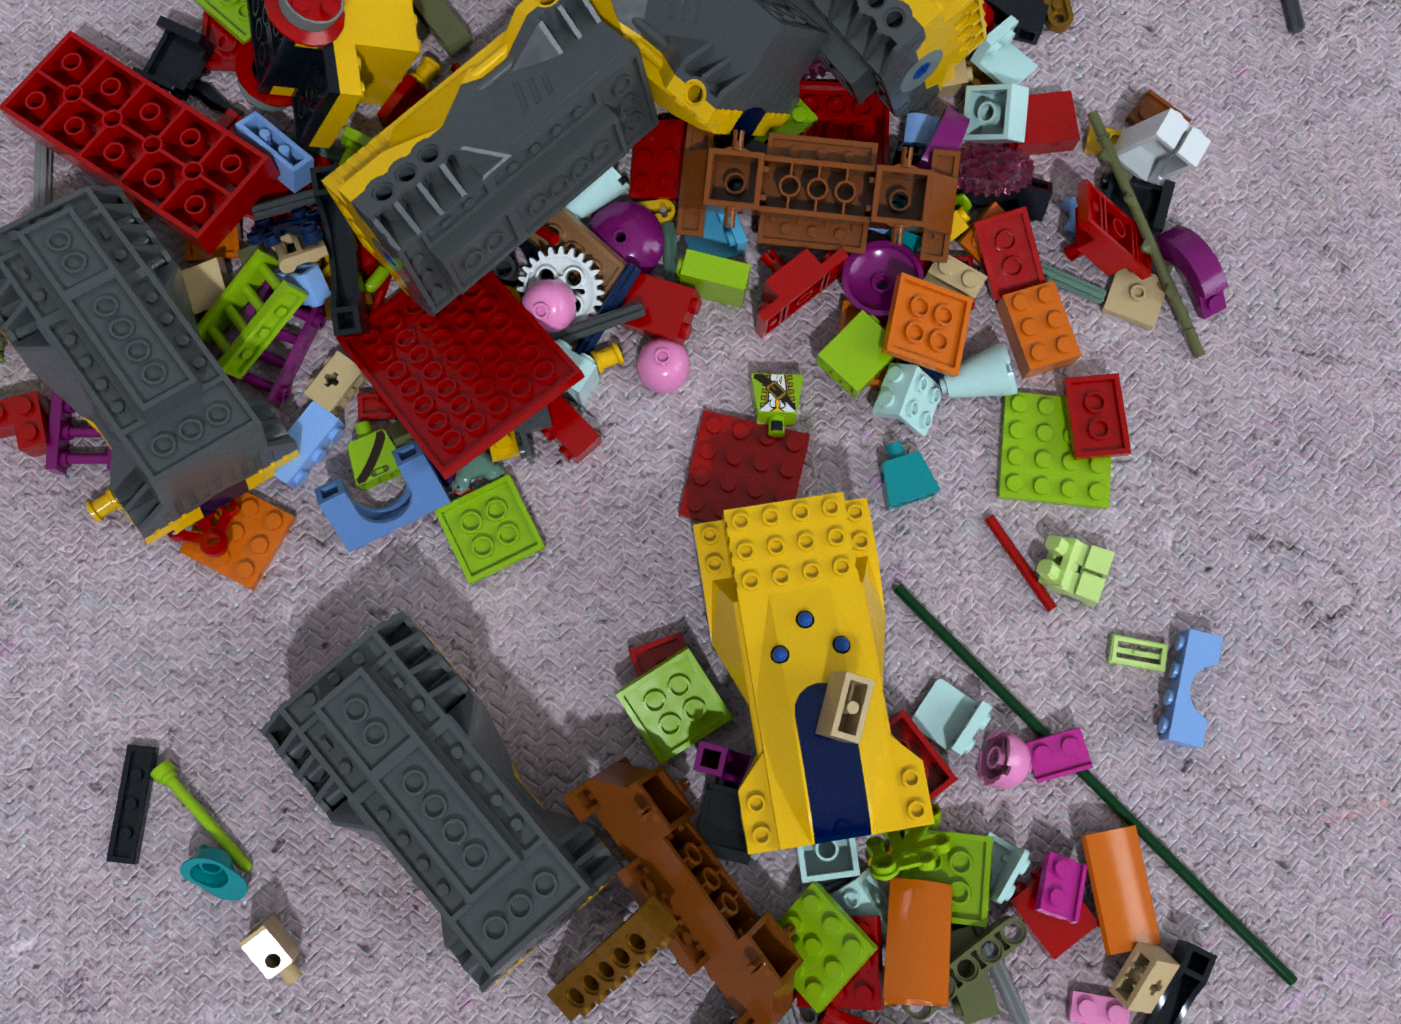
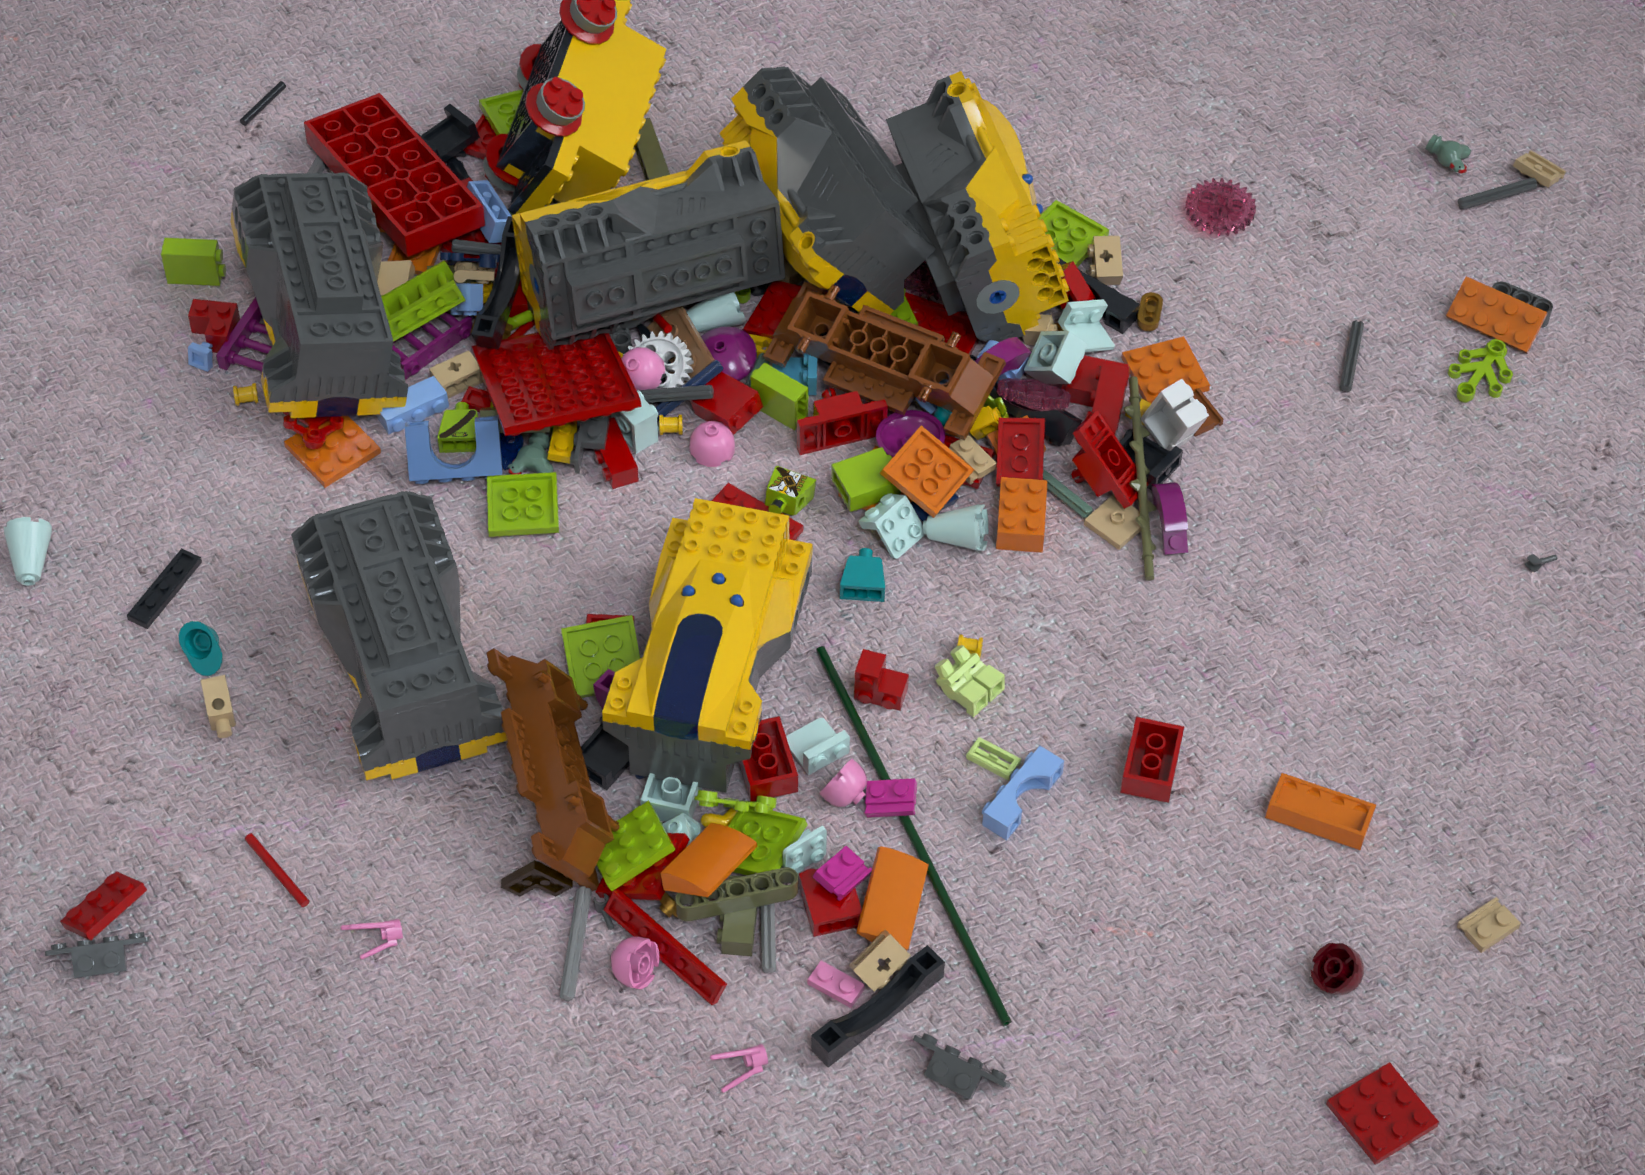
camera: 25 degrees right, 25 degrees down
lime piece [150,759,252,872] -> none
pearl gold brick [547,895,679,1022] -> none
tan brick [815,671,875,744] -> none
red bar [984,515,1057,612] -> none
lime plate [997,392,1111,510] -> none
red plate [1062,373,1131,460] -> none
none -> light blue tile [188,342,213,372]
none -> red brick [854,649,909,711]
none -> yellow bush [957,634,983,658]
none -> red brick [1087,362,1131,435]
none -> red brick [1120,717,1185,803]
none -> orange plate [1121,336,1210,404]

